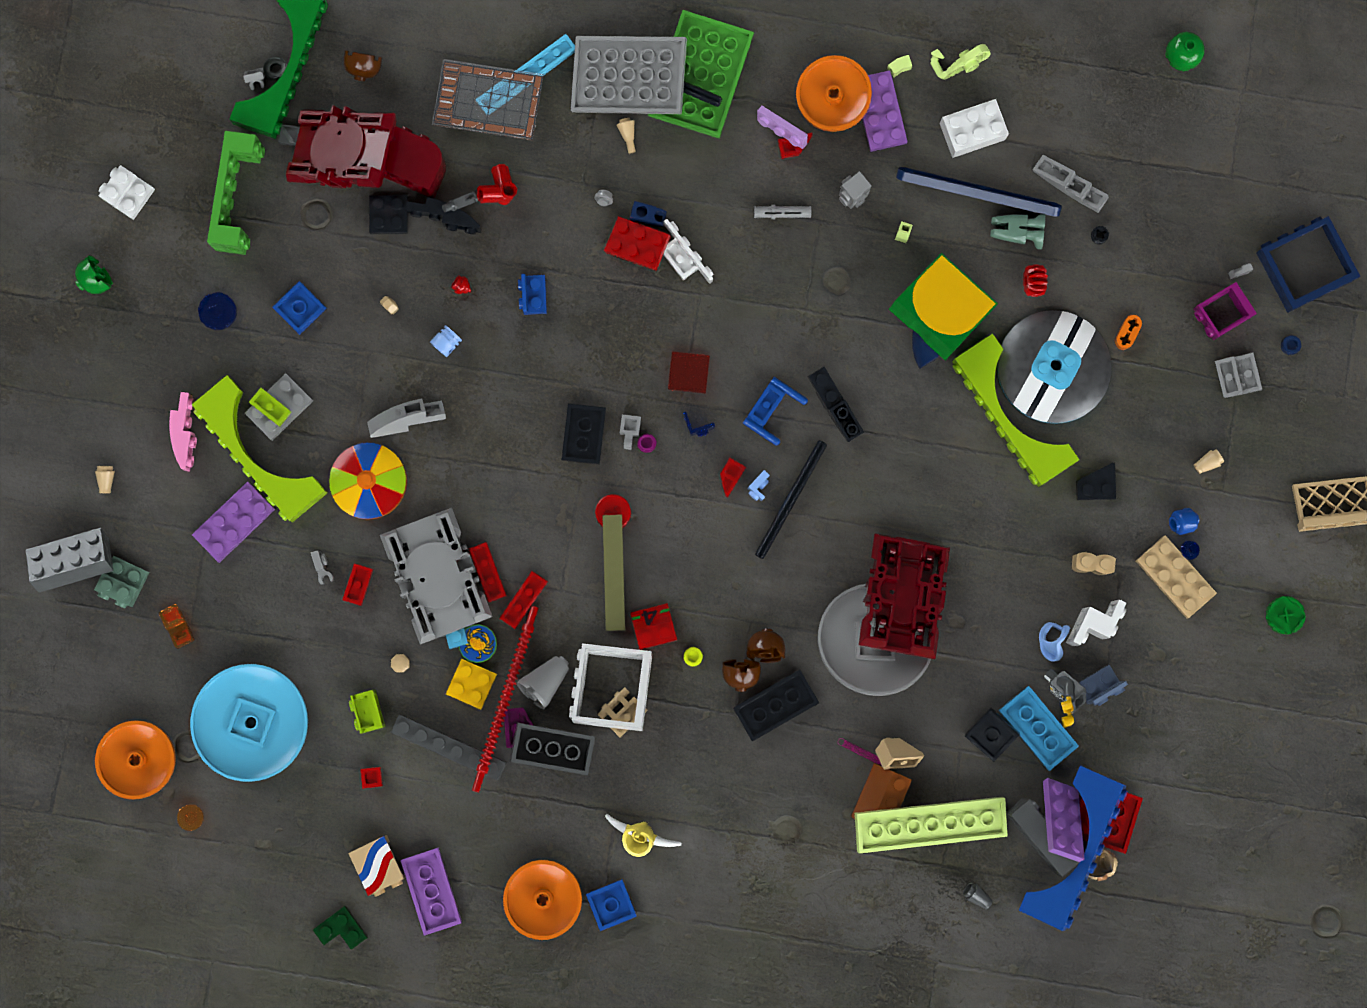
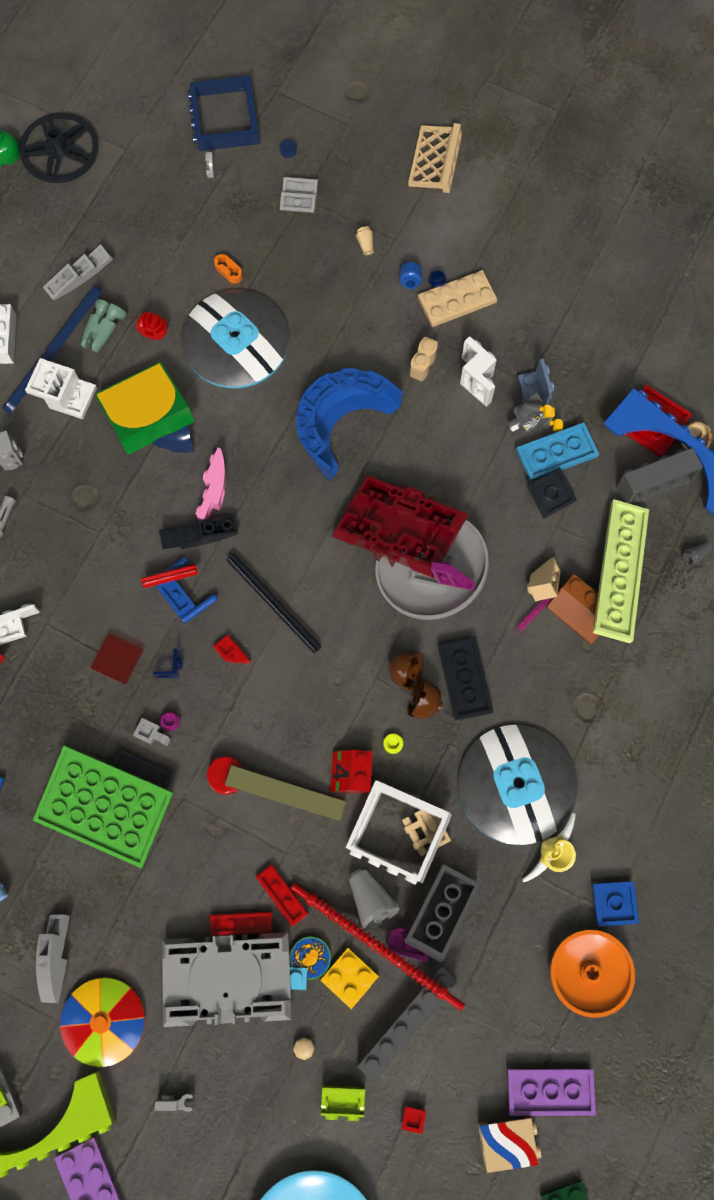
camera: 70 degrees left, 10 degrees down
red plate [342,563,374,606] -> none
light blue bracket [748,470,770,501] -> none
yellowish green piece [895,221,913,243] -> none
lime arch [952,334,1079,487] -> none
light blue piece [1039,622,1070,662] -> none
medium lavender plate [1043,778,1085,862] -> none
black wing [1076,463,1116,500] -> none
black bush [1091,226,1109,244] -> none
magenta window [1193,282,1257,341] -> none
green tile [1266,596,1306,635] -> none
none -> black wheel [19,113,98,183]
none -> white bracket [25,358,97,419]
none -> bright green plate [33,745,174,868]
none -> red axle [141,564,198,588]
none -> bright pink slope [196,448,226,521]
none -> blue windscreen [296,368,403,481]
none -> magenta wing [431,561,476,591]
none -> dish [458,725,578,845]

